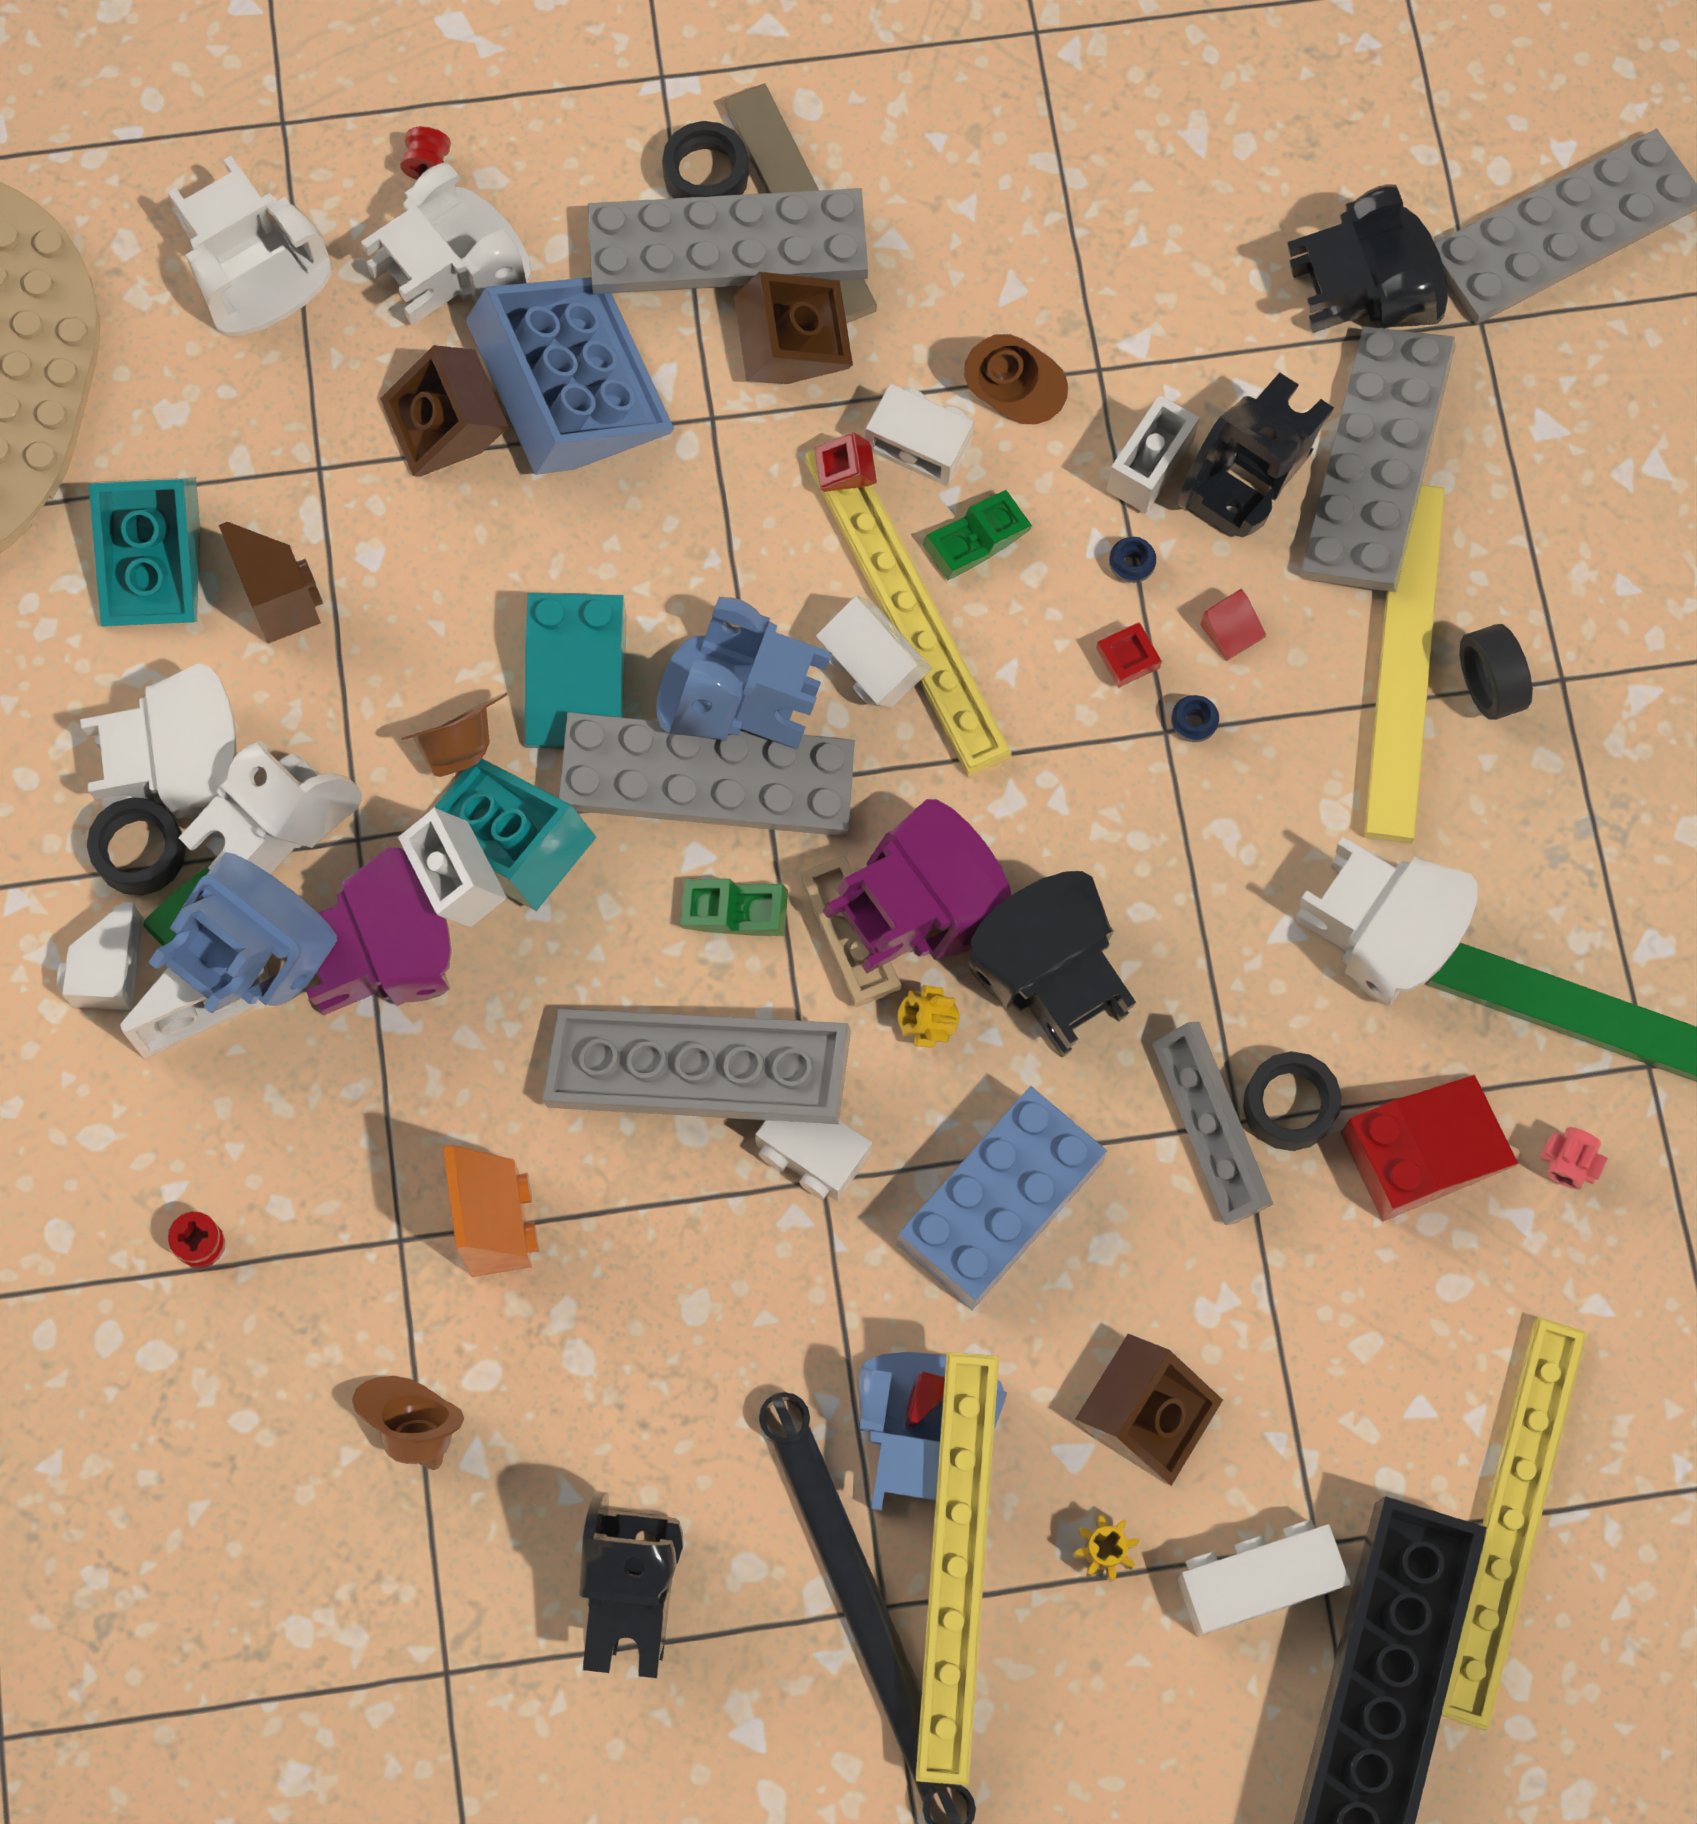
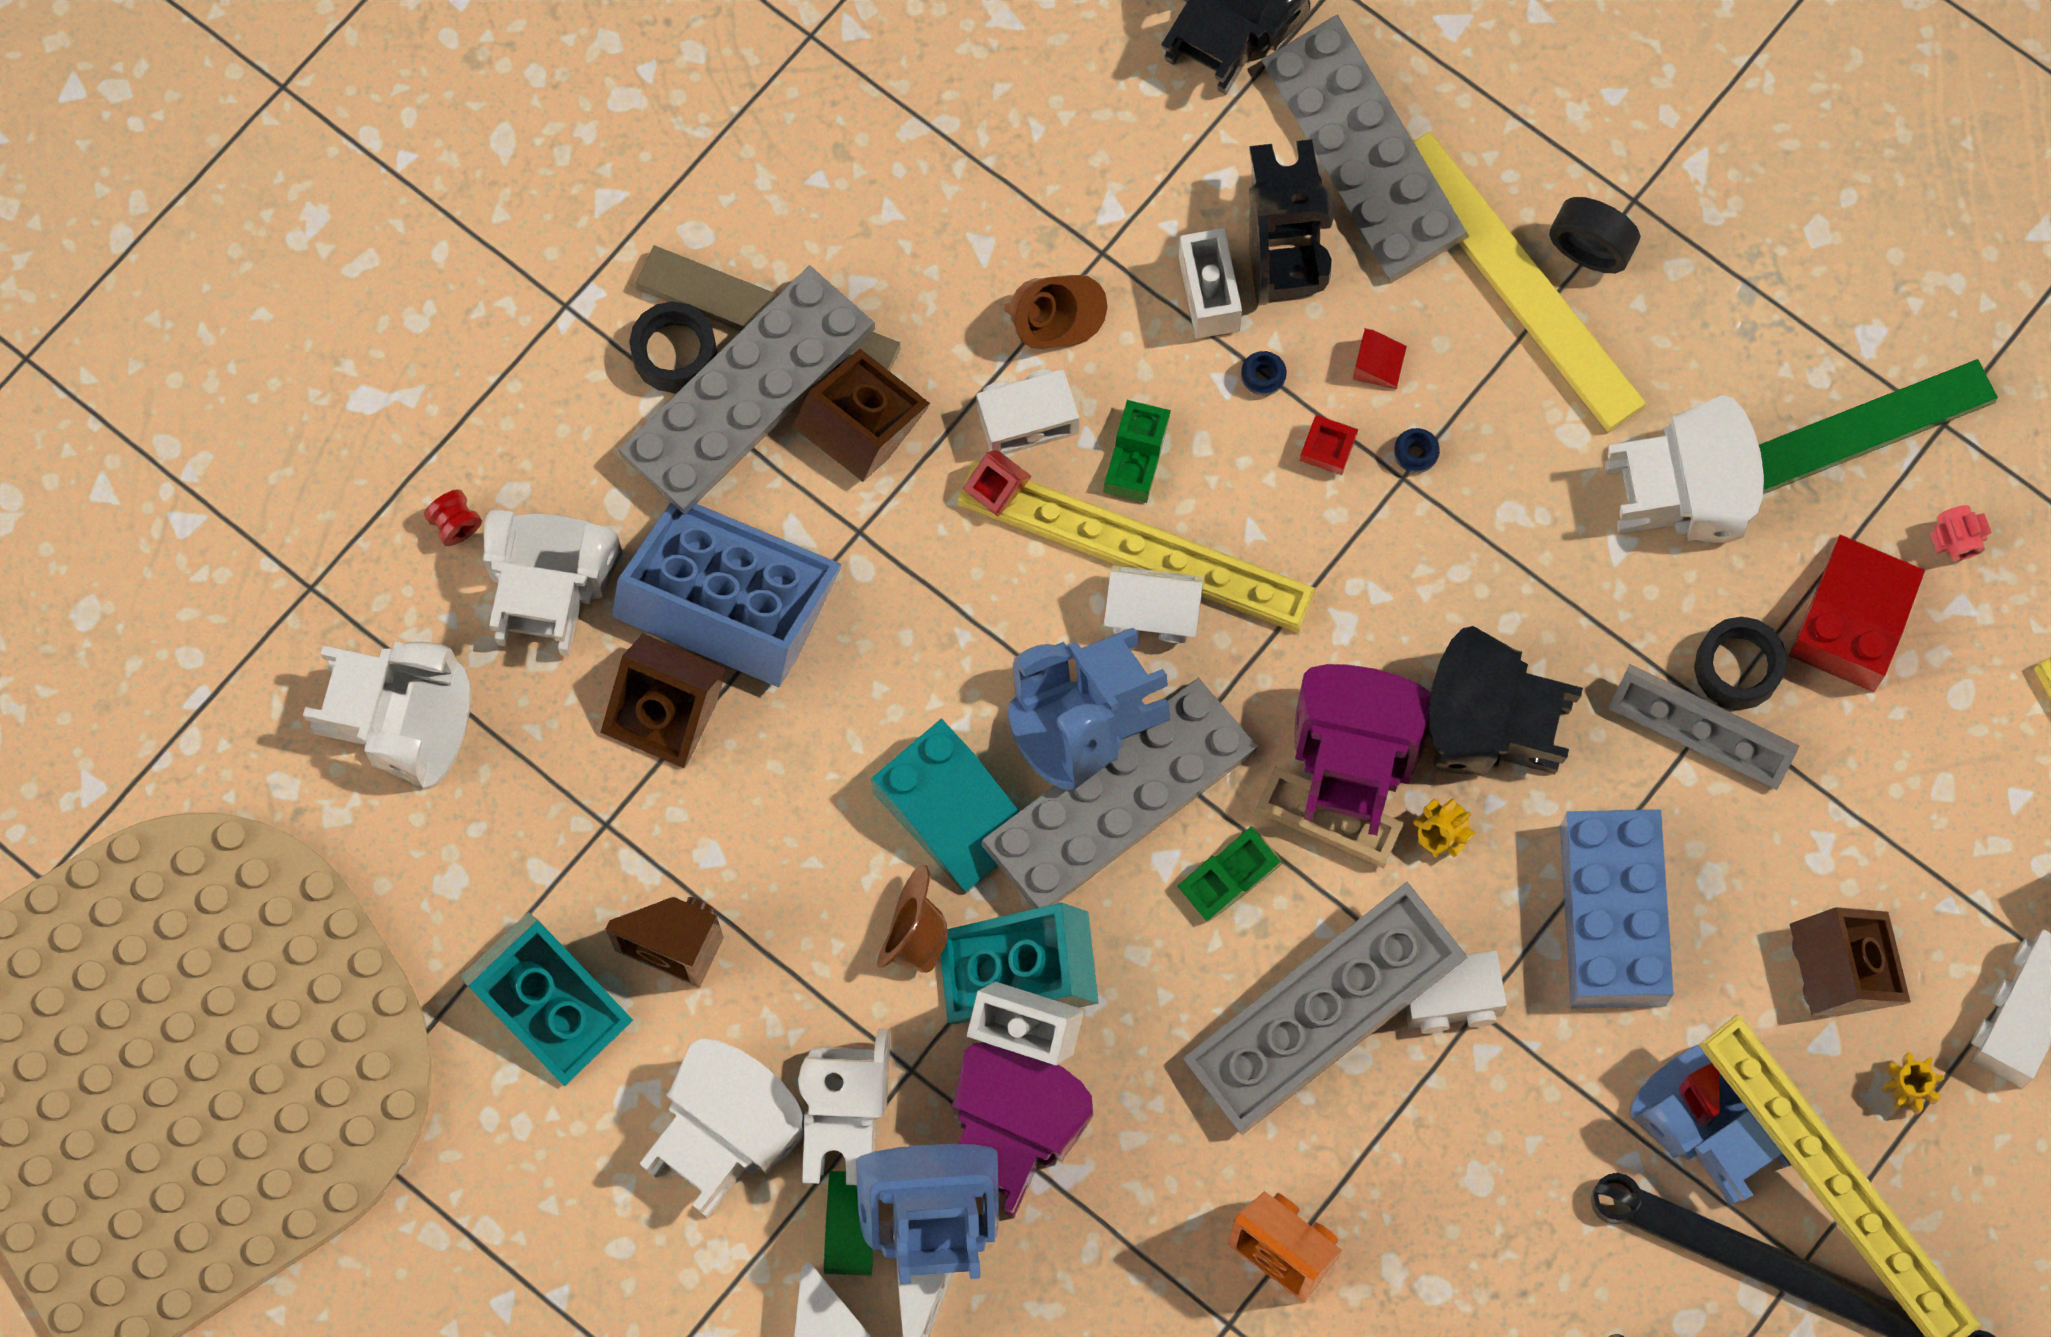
camera: 40 degrees left, 0 degrees up
black tyre [86,798,186,896] -> none

